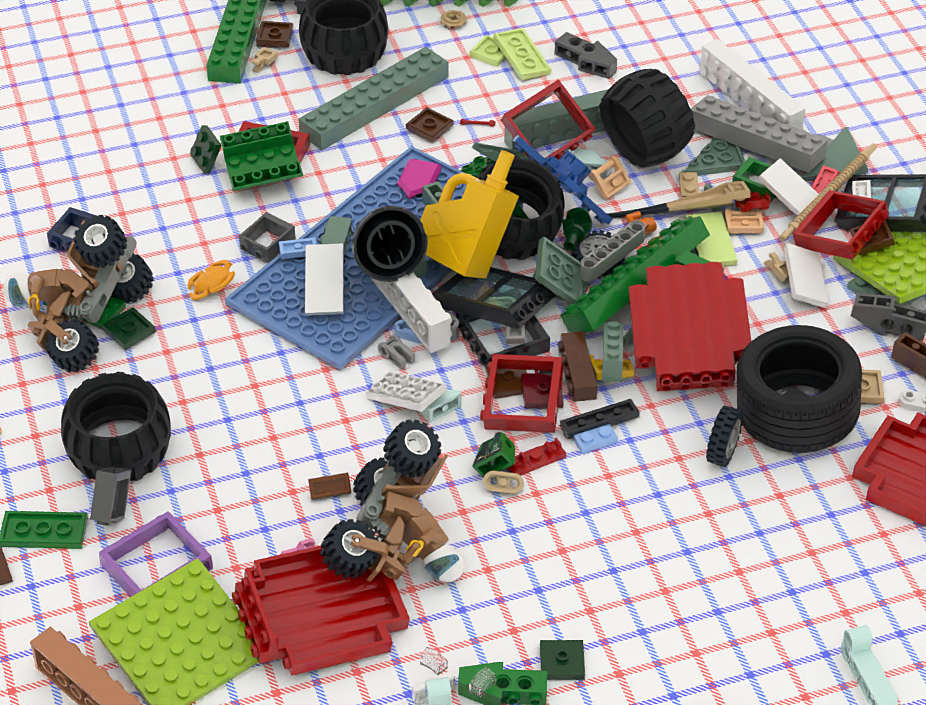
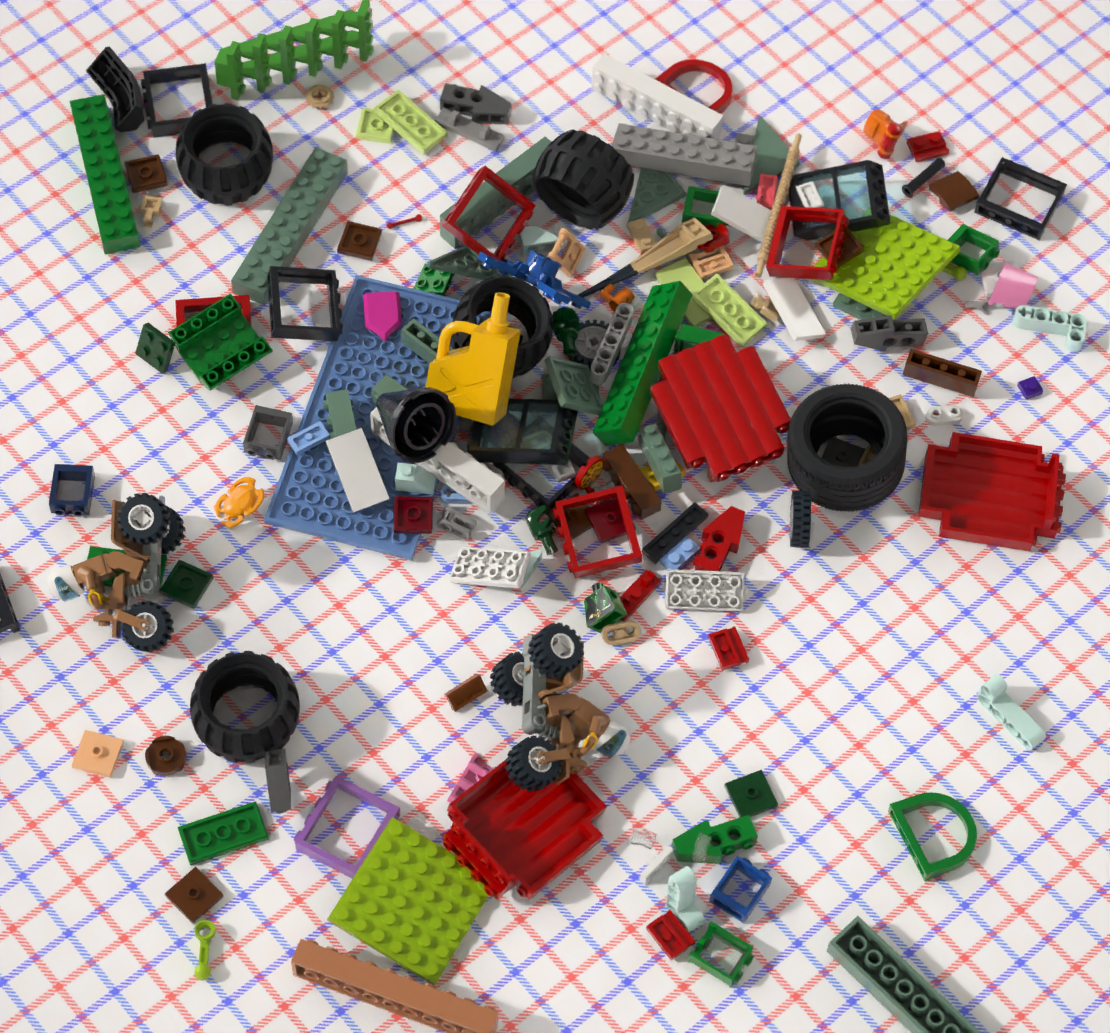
camera: 25 degrees left, 15 degrees up
none -> reddish brown plate [145,736,186,776]
none -> black window [267,266,343,341]
none -> dark red plate [394,496,433,534]
none -> light aqua slope [395,463,436,495]
none -> light grey hinge [435,108,505,152]
none -> dark green piece [525,505,558,555]
none -> tile [575,455,605,490]
none -> red window [655,59,733,114]
none -> white tile [665,569,745,611]
none -> yellowish green tile [692,274,768,348]
none -> red brick [693,506,745,571]
none -> red plate [708,626,749,671]

